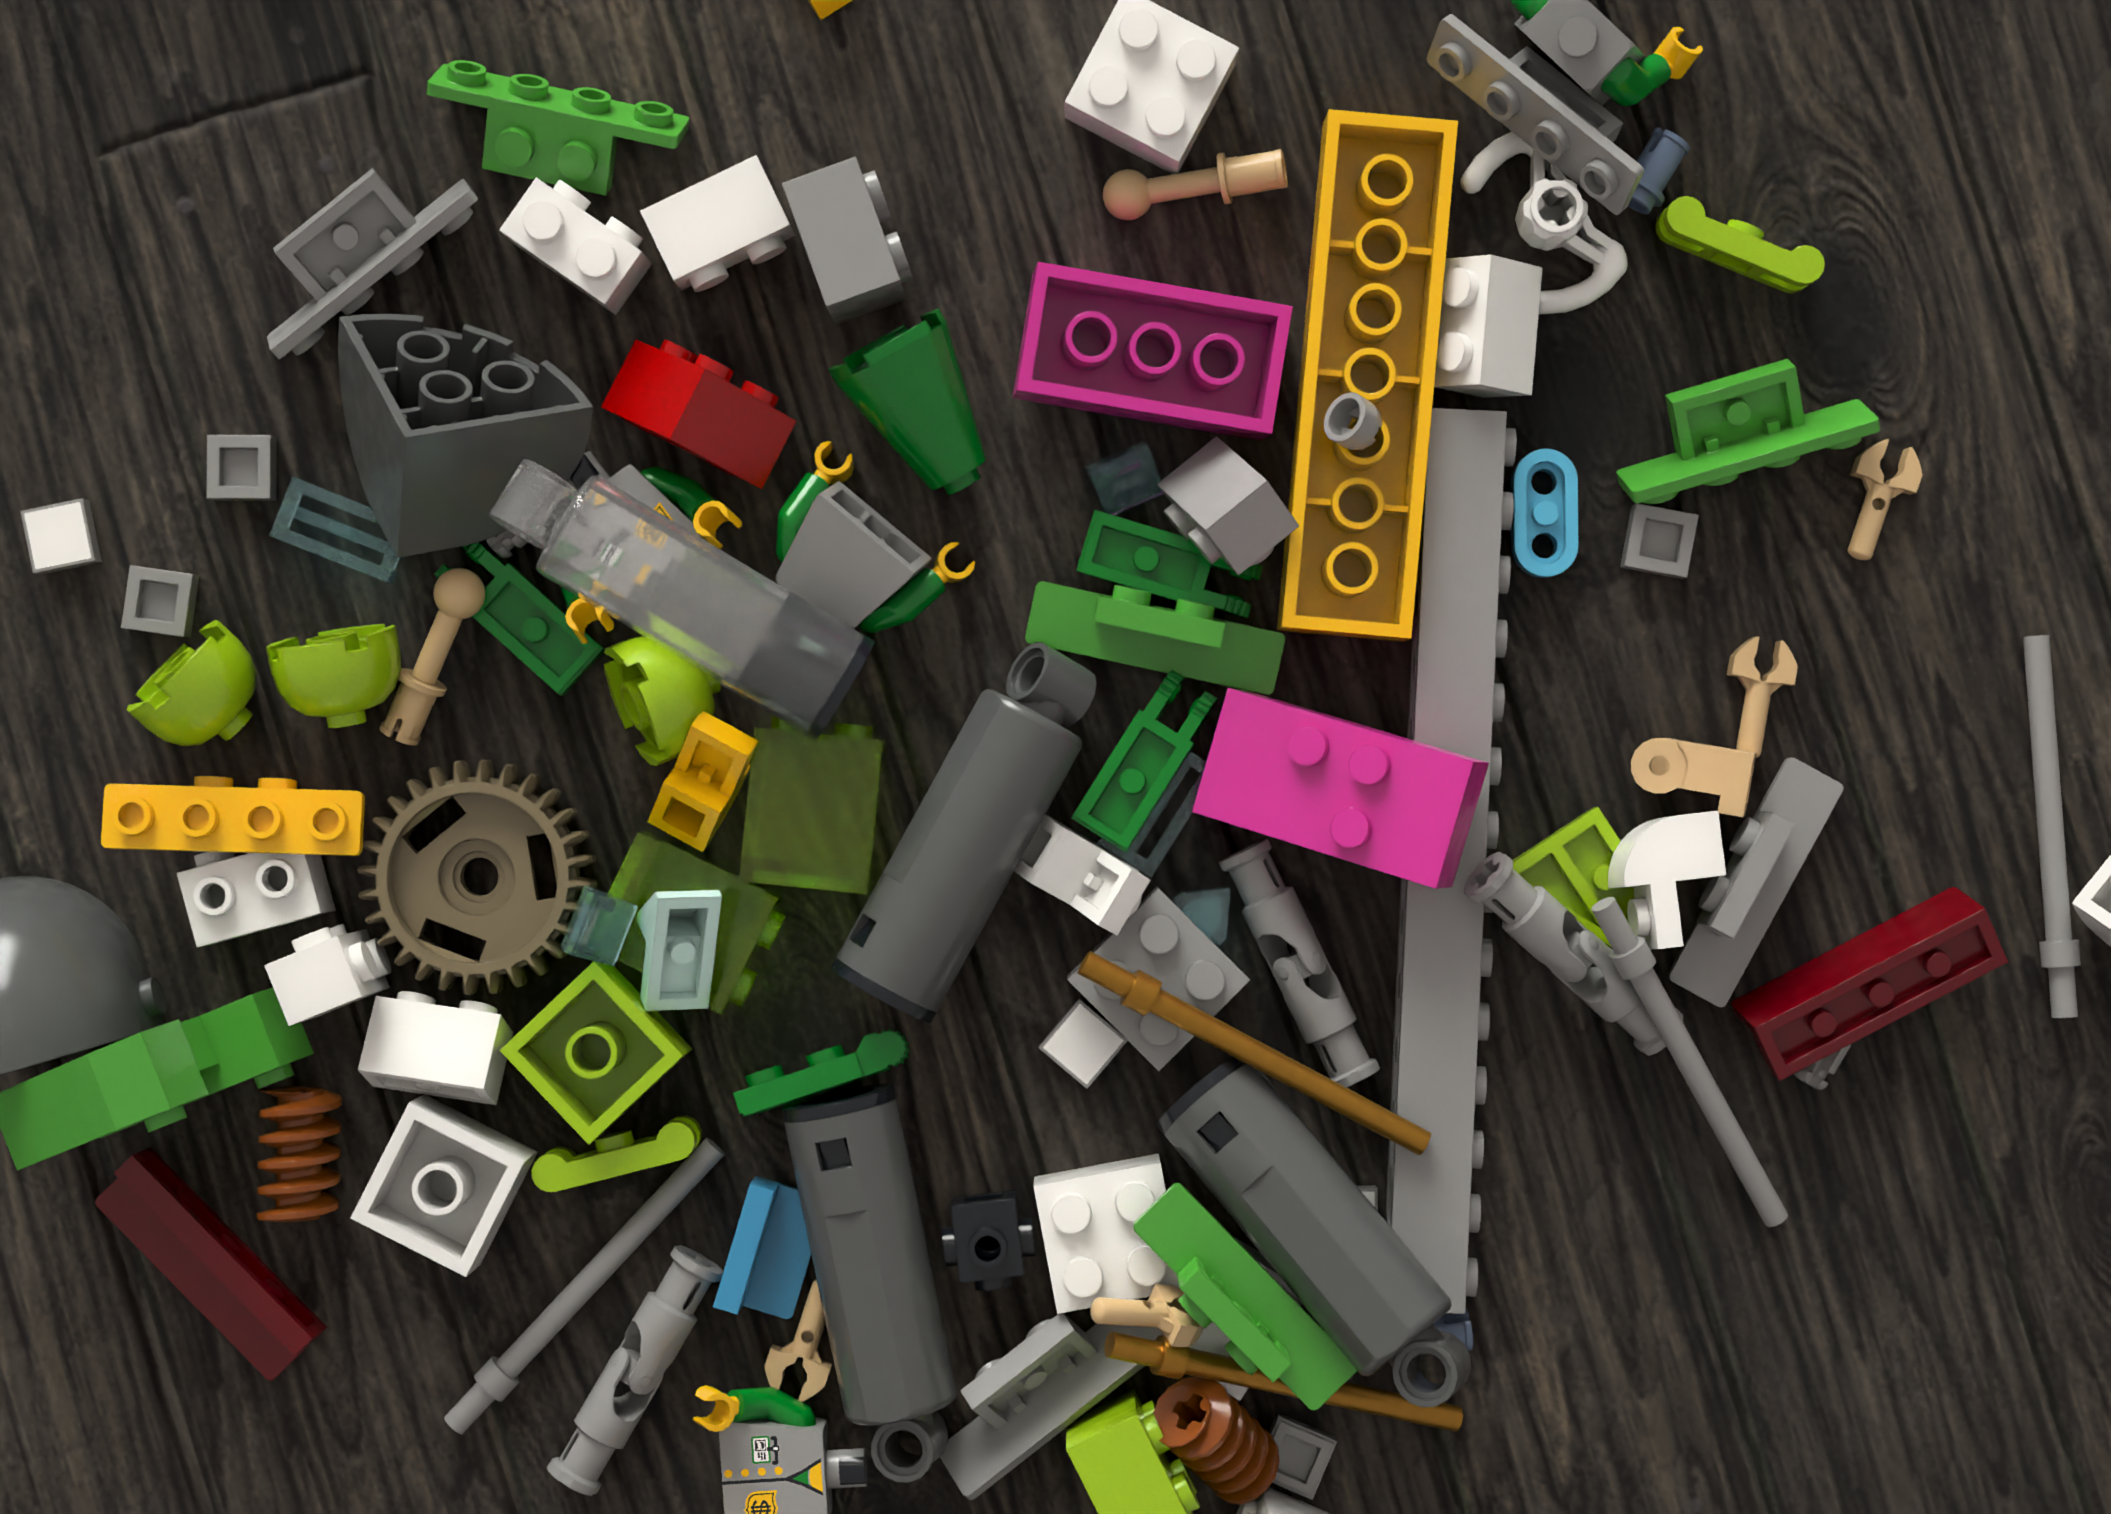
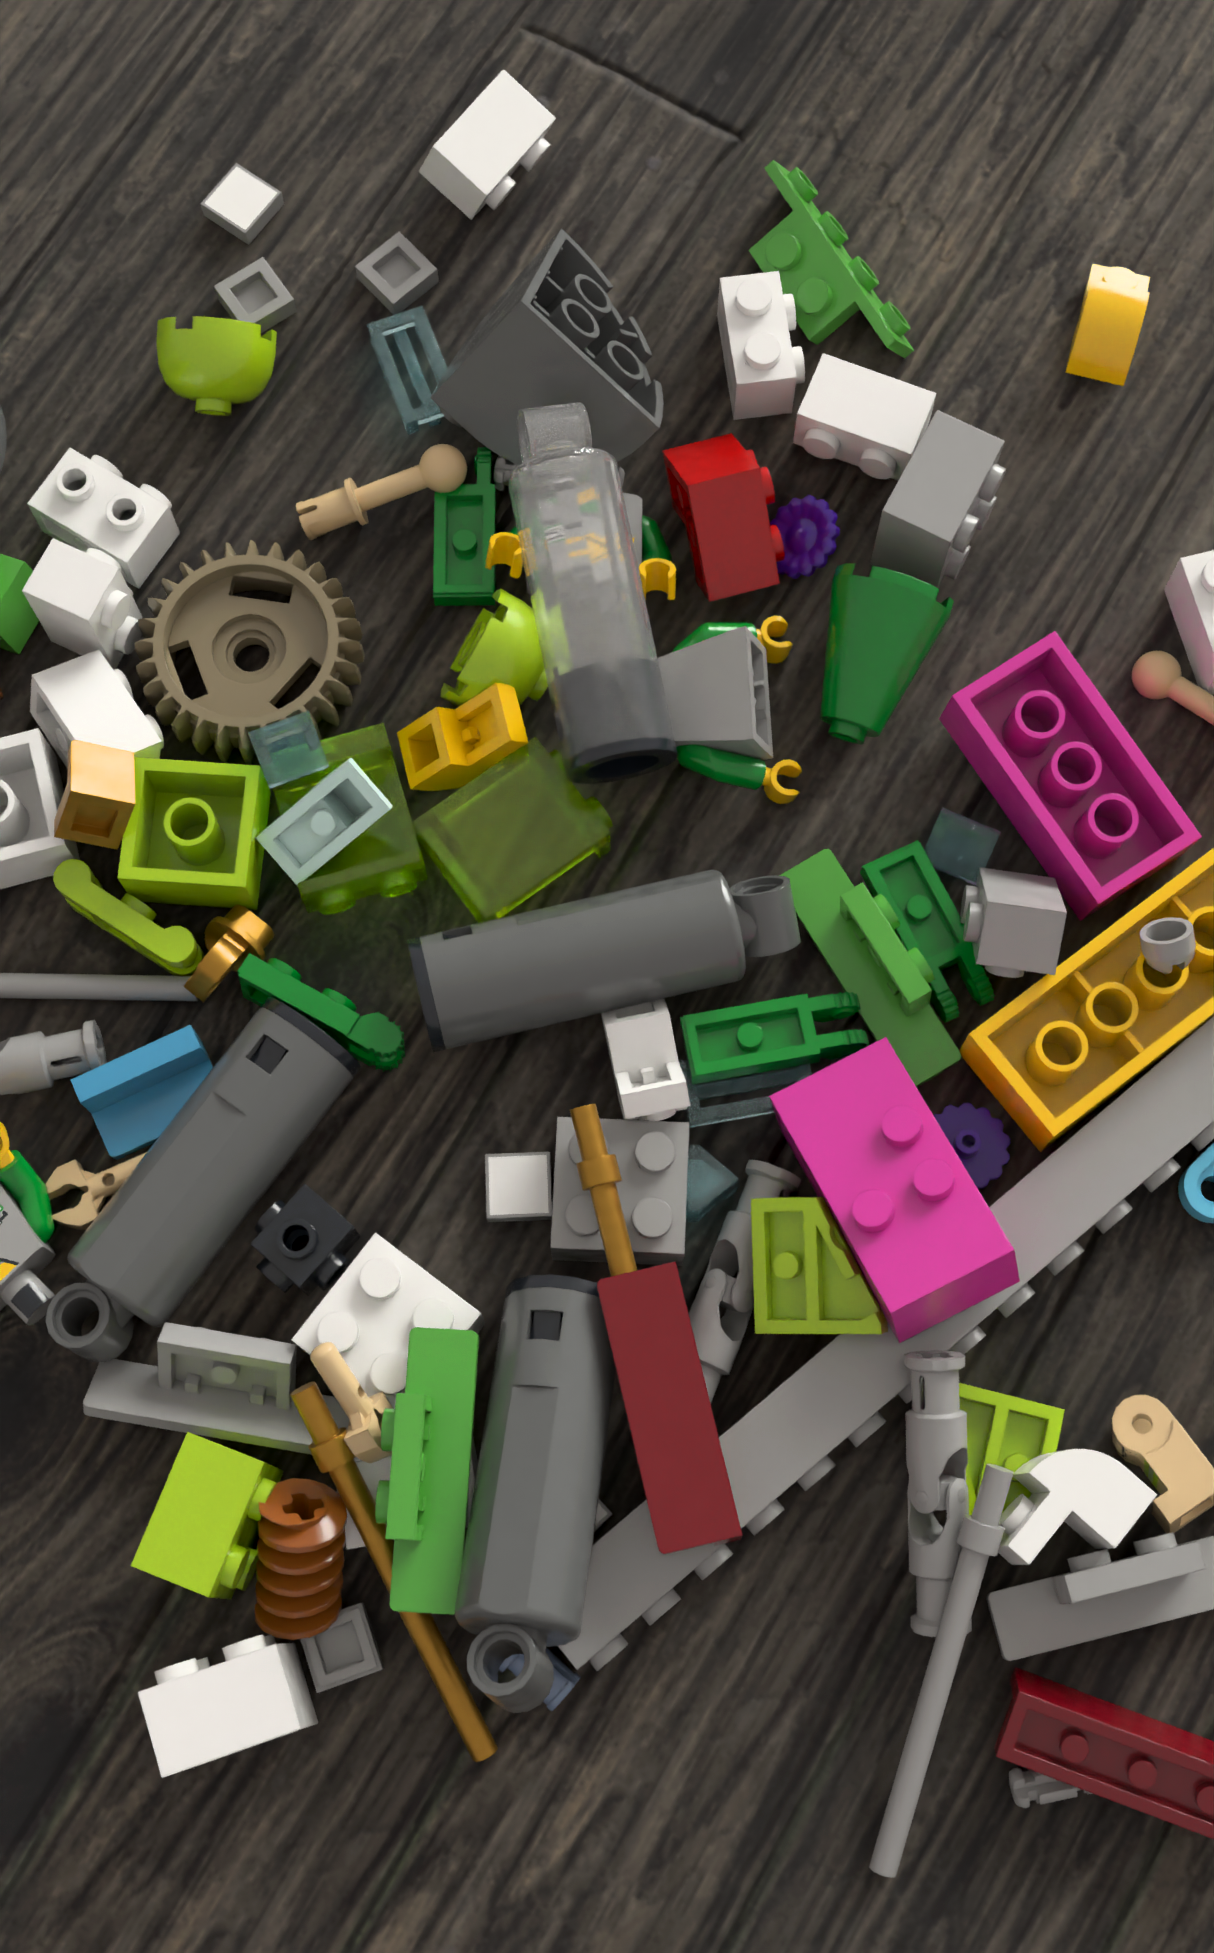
camera: 45 degrees right, 15 degrees down
yellow bracket [101,776,365,856] -> none
lime cylinder [266,624,401,728] -> none
light grey bracket [267,168,478,359] -> none
none -> pearl gold panel [54,740,135,850]
none -> pearl gold piece [183,905,274,1002]
none -> white brick [419,69,556,220]
none -> dark red panel [597,1261,743,1555]
none -> lime wing [751,1197,888,1334]
none -> dark purple piece [770,495,840,579]
none -> dark purple piece [933,1103,1010,1189]

